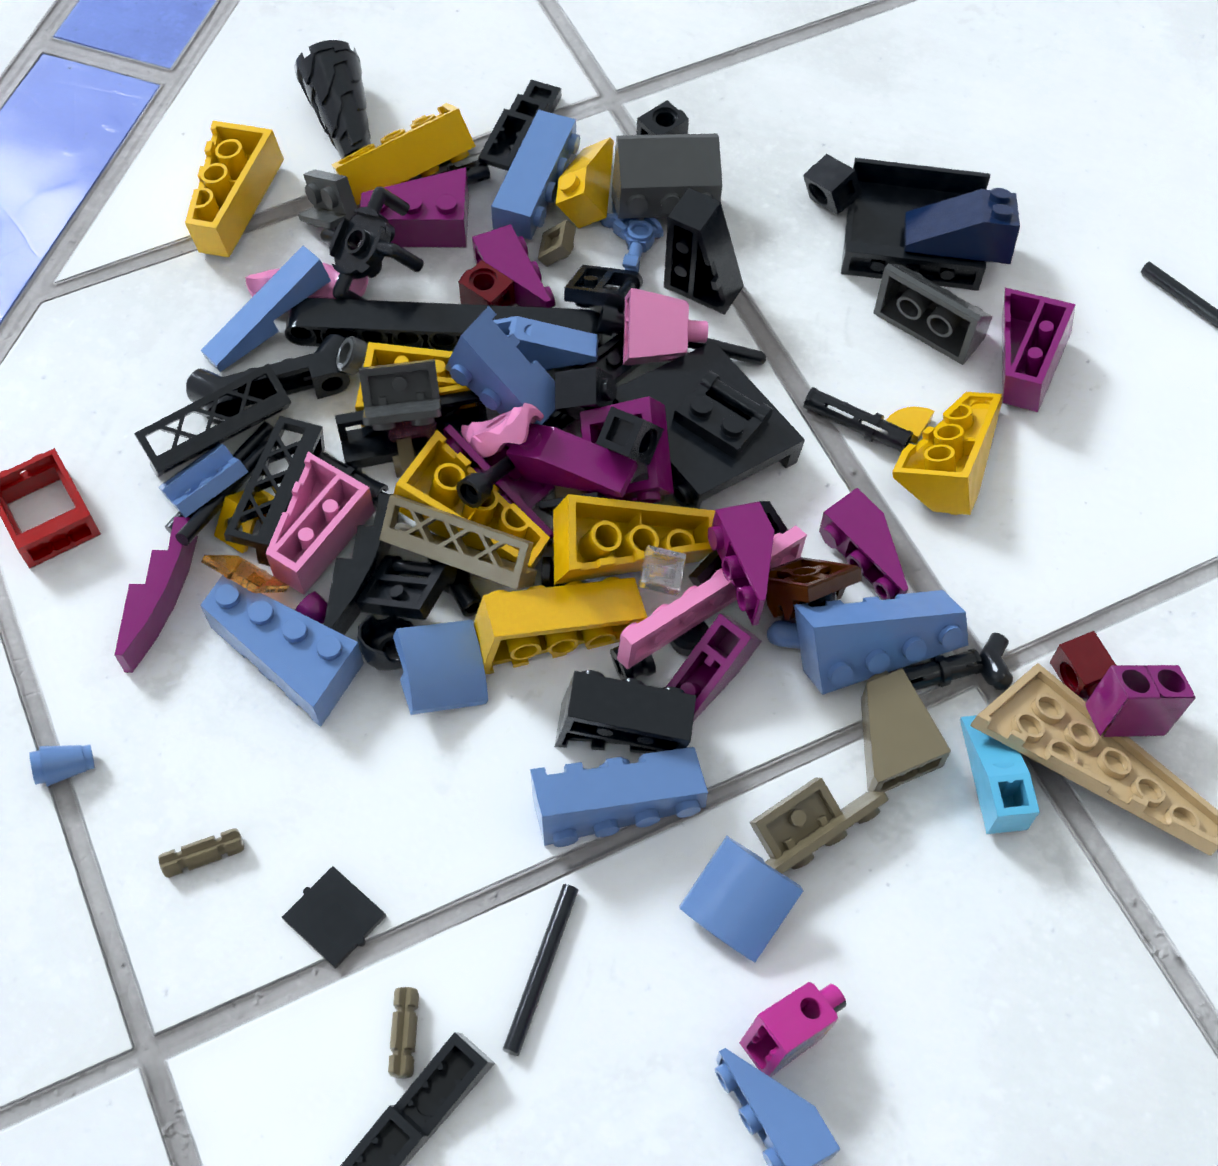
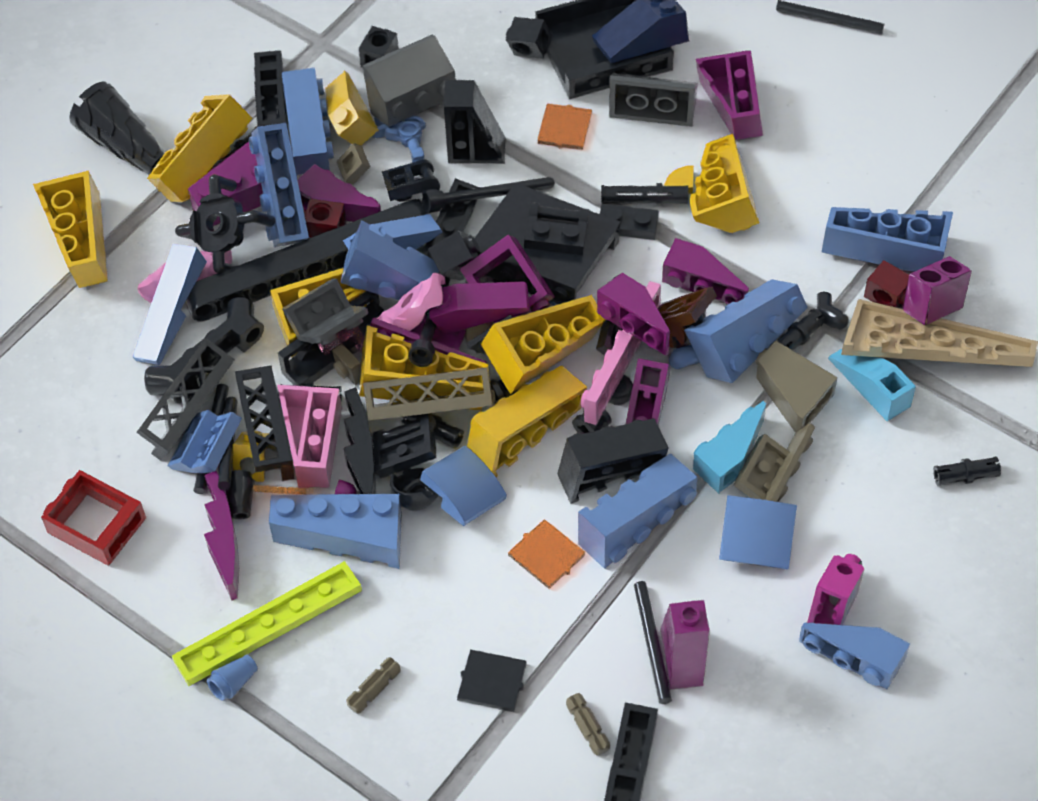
camera: 25 degrees left, 5 degrees down
dark grey bracket [298,169,357,230] -> none
dark grey tile [336,336,367,375] -> none
black brick [596,406,664,466] -> none
bright pink torso [623,288,708,365] -> none
clear tile [638,545,687,596] -> none
none -> neon yellow plate [172,561,362,687]
none -> black cone [226,470,255,519]
none -> medium blue brick [249,123,309,247]
none -> clear orange piece [508,519,585,589]
none -> clear orange piece [537,103,592,150]
none -> black plate [600,204,659,240]
none -> magenta slope [660,600,710,690]
none -> medium azure slope [693,401,766,494]
none -> medium blue wedge [821,207,953,272]
none -> black pin [933,456,1001,486]

